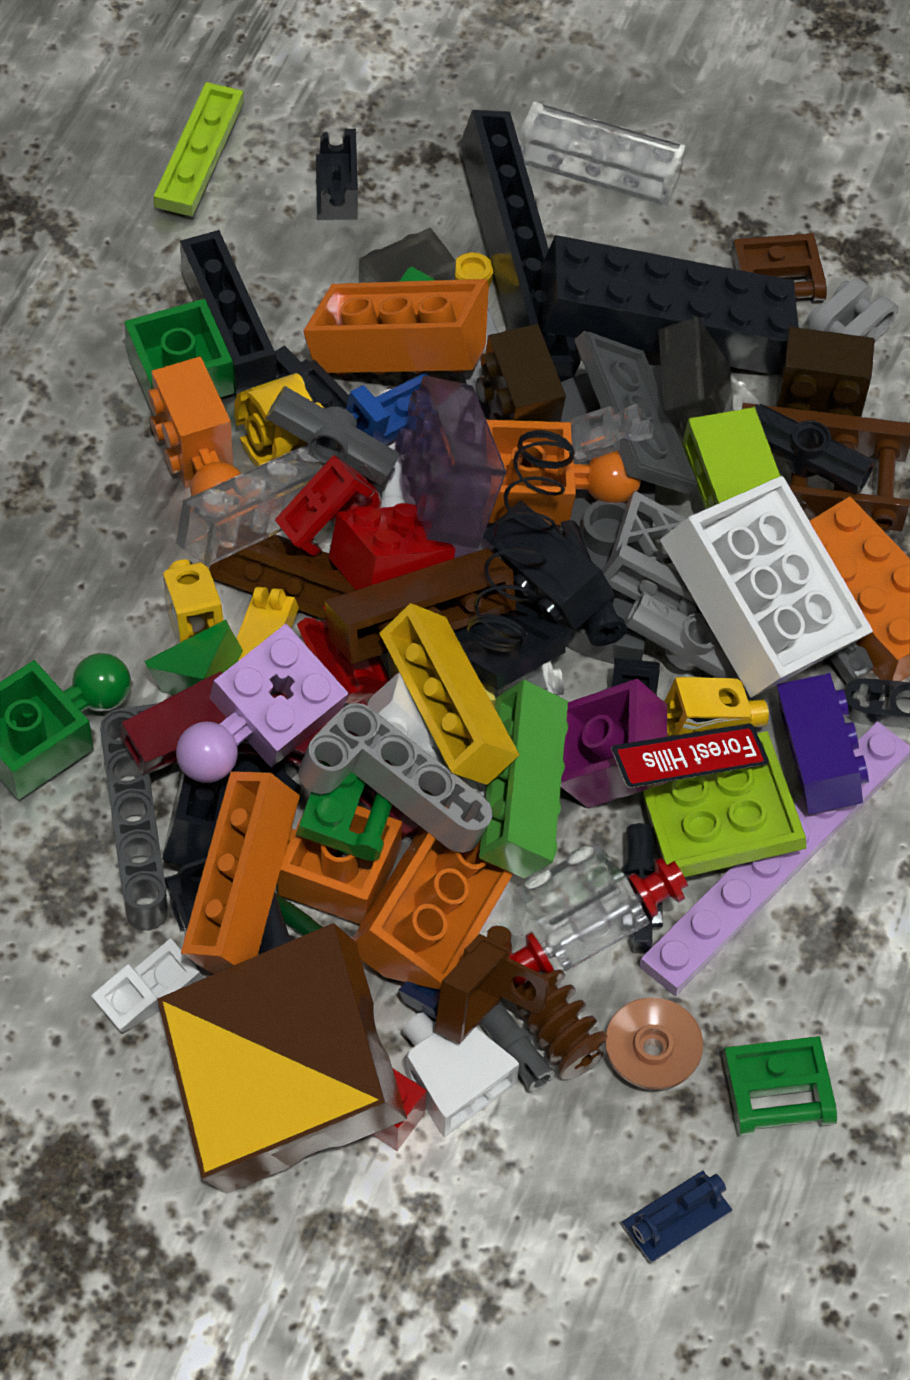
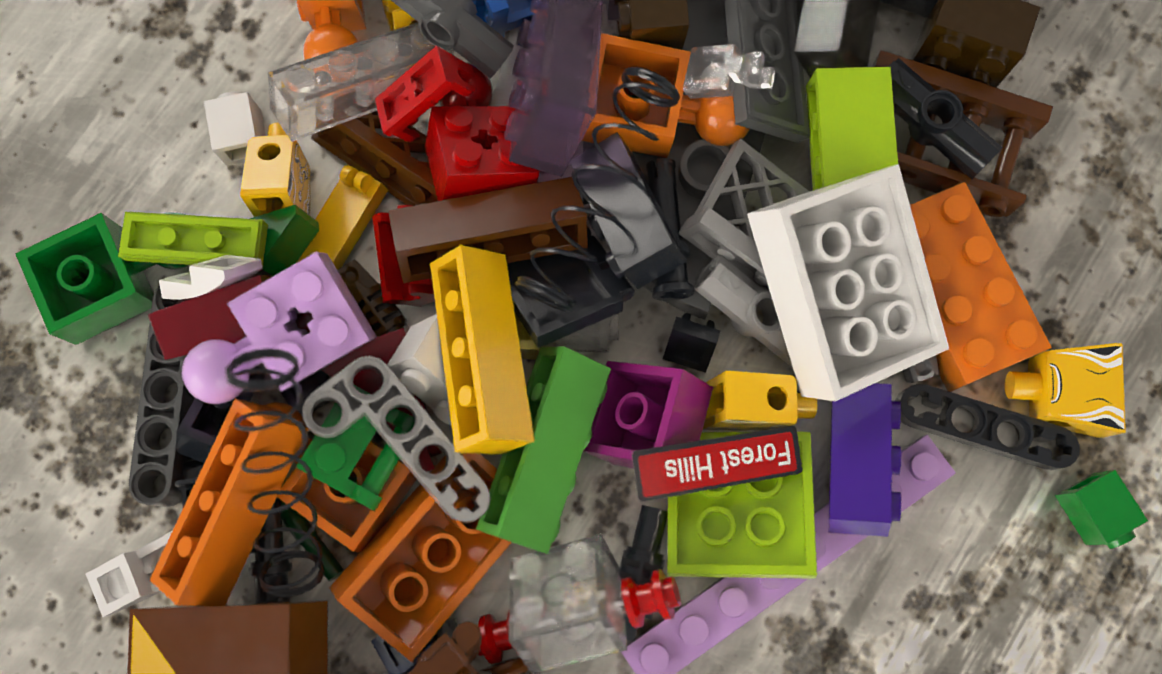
camera: 20 degrees right, 20 degrees up
none -> lime tile [118,212,268,268]
none -> white slope [159,255,262,300]
none -> white brick [204,92,266,166]
none -> black piece [226,348,325,597]

